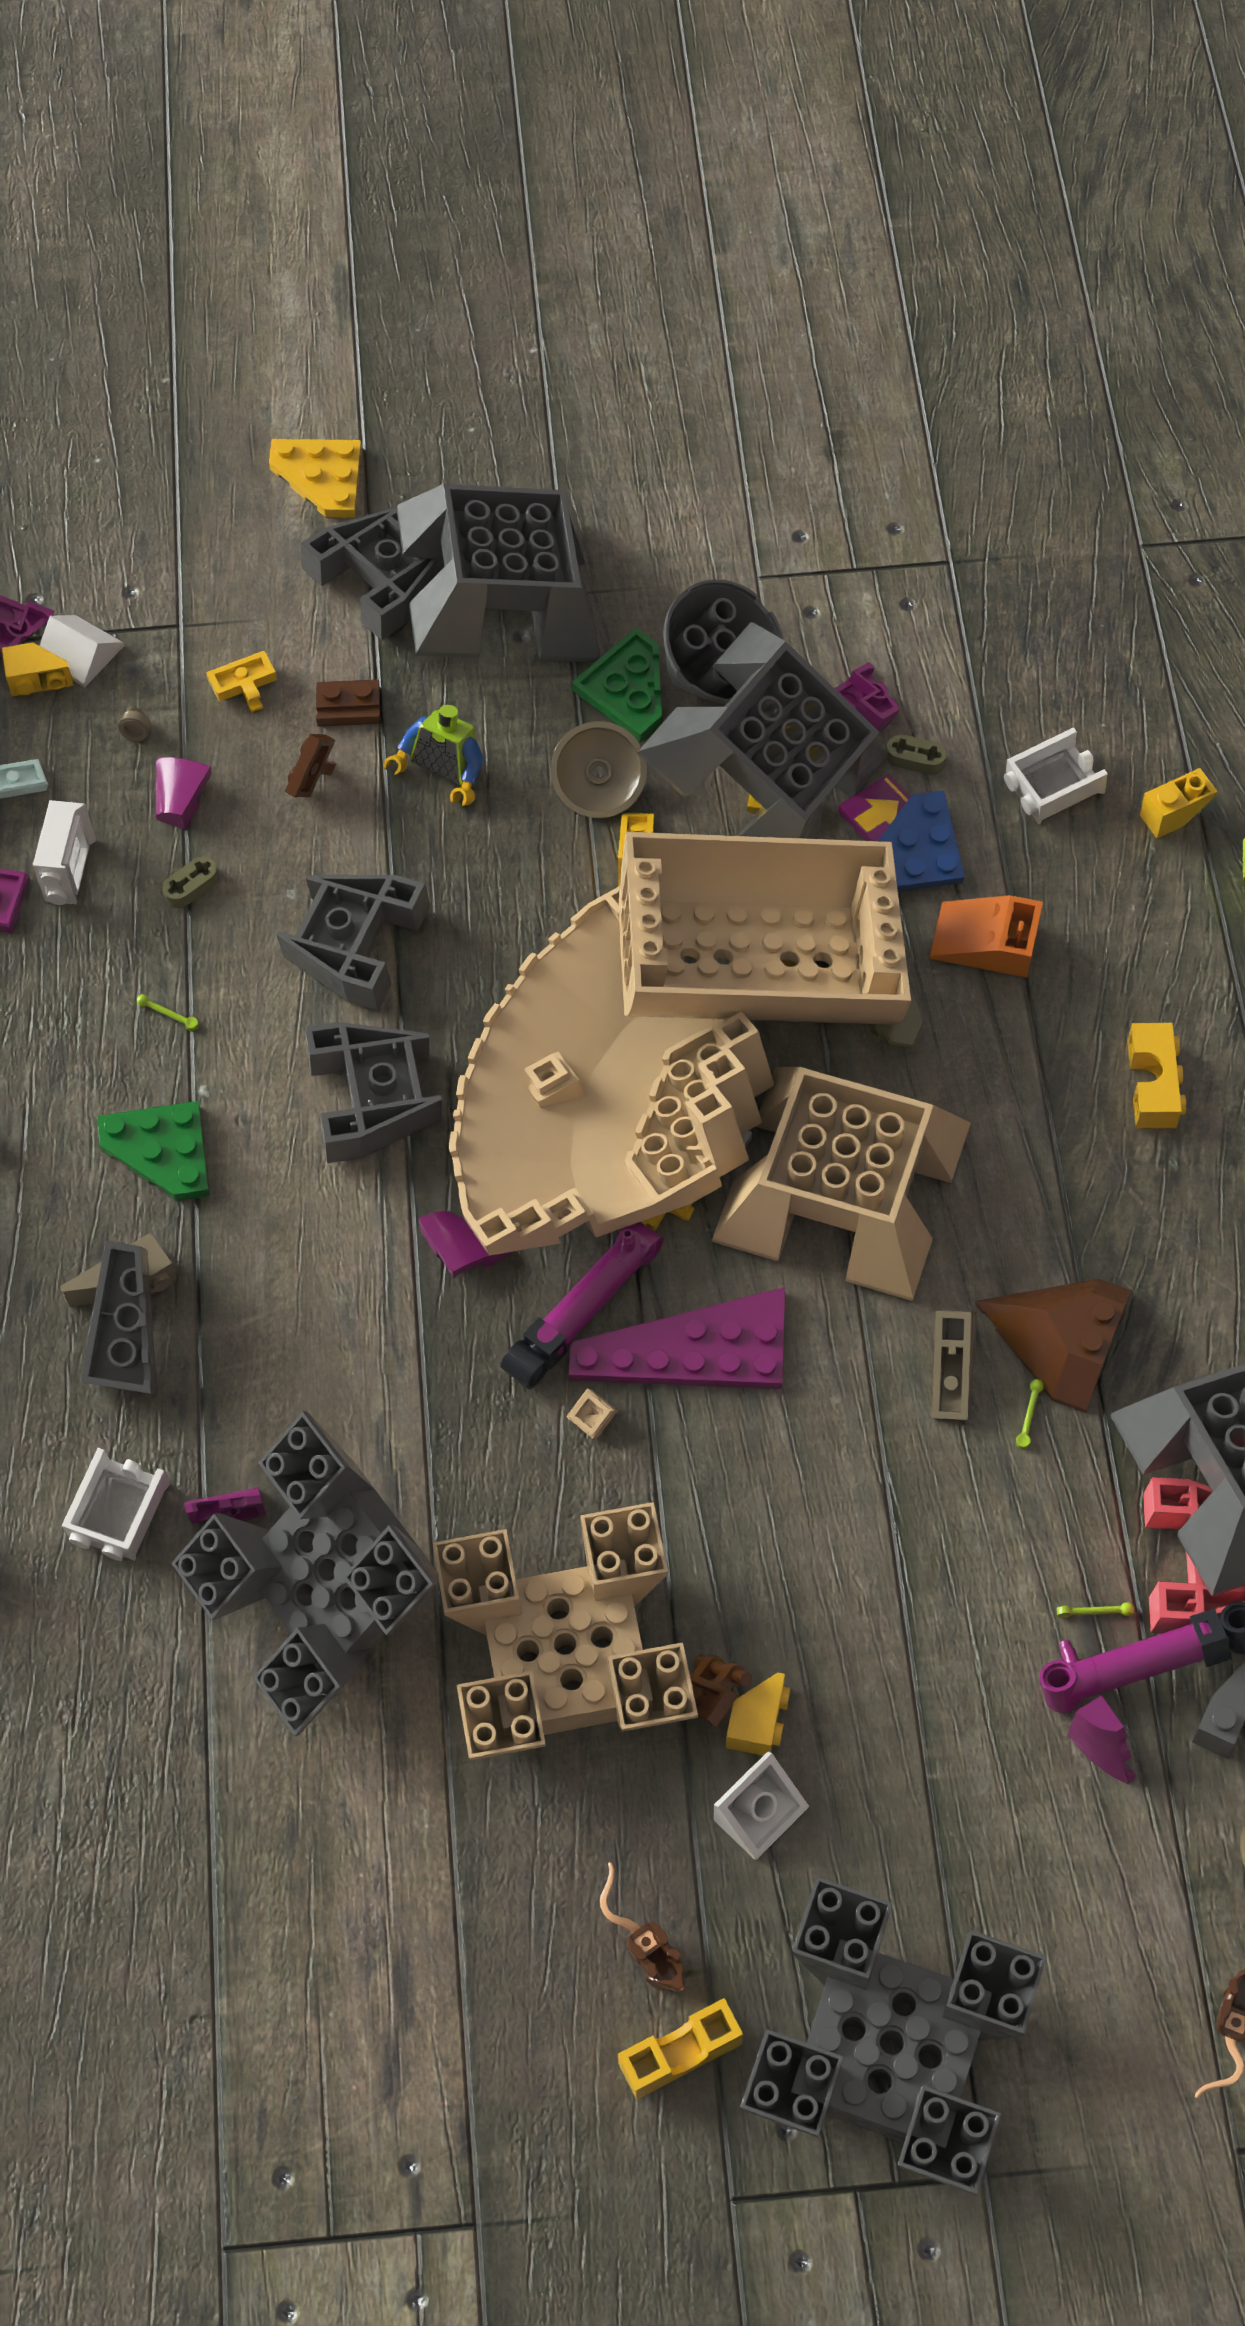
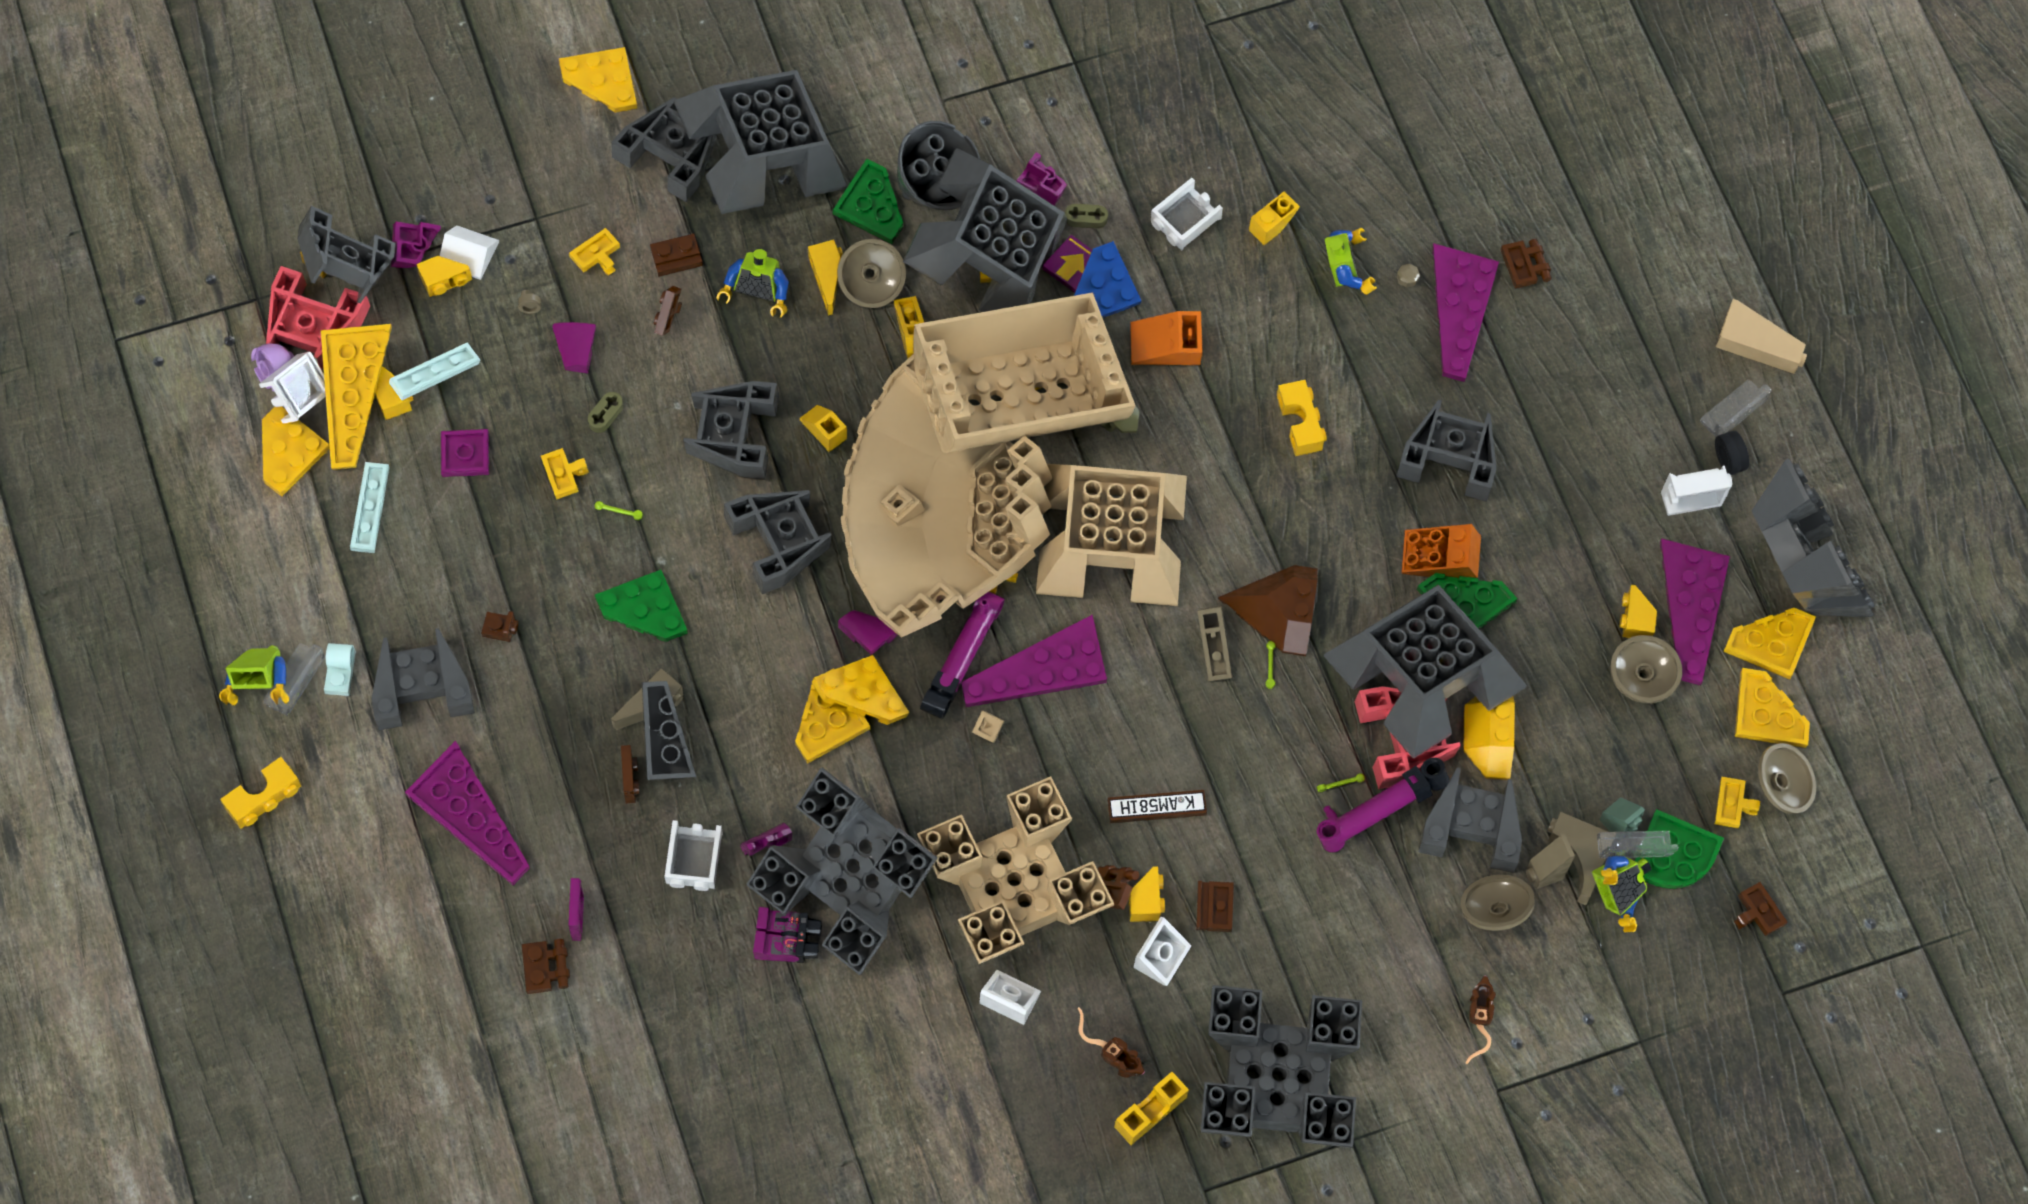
camera: 20 degrees left, 5 degrees up
white window [33,800,97,905] -> none
magenta slope [1068,1695,1136,1784] -> none
none -> yellow plate [541,448,589,500]
none -> reddish brown plate [621,745,640,804]
none -> hips [753,907,822,963]
none -> yellow plate [795,668,870,764]
none -> yellow slope [799,405,847,452]
none -> yellow slope [808,239,843,316]
none -> yellow plate [812,655,909,725]
none -> white slope [980,970,1041,1025]
none -> tile [1107,790,1207,823]
none -> reddish brown plate [1196,881,1234,932]

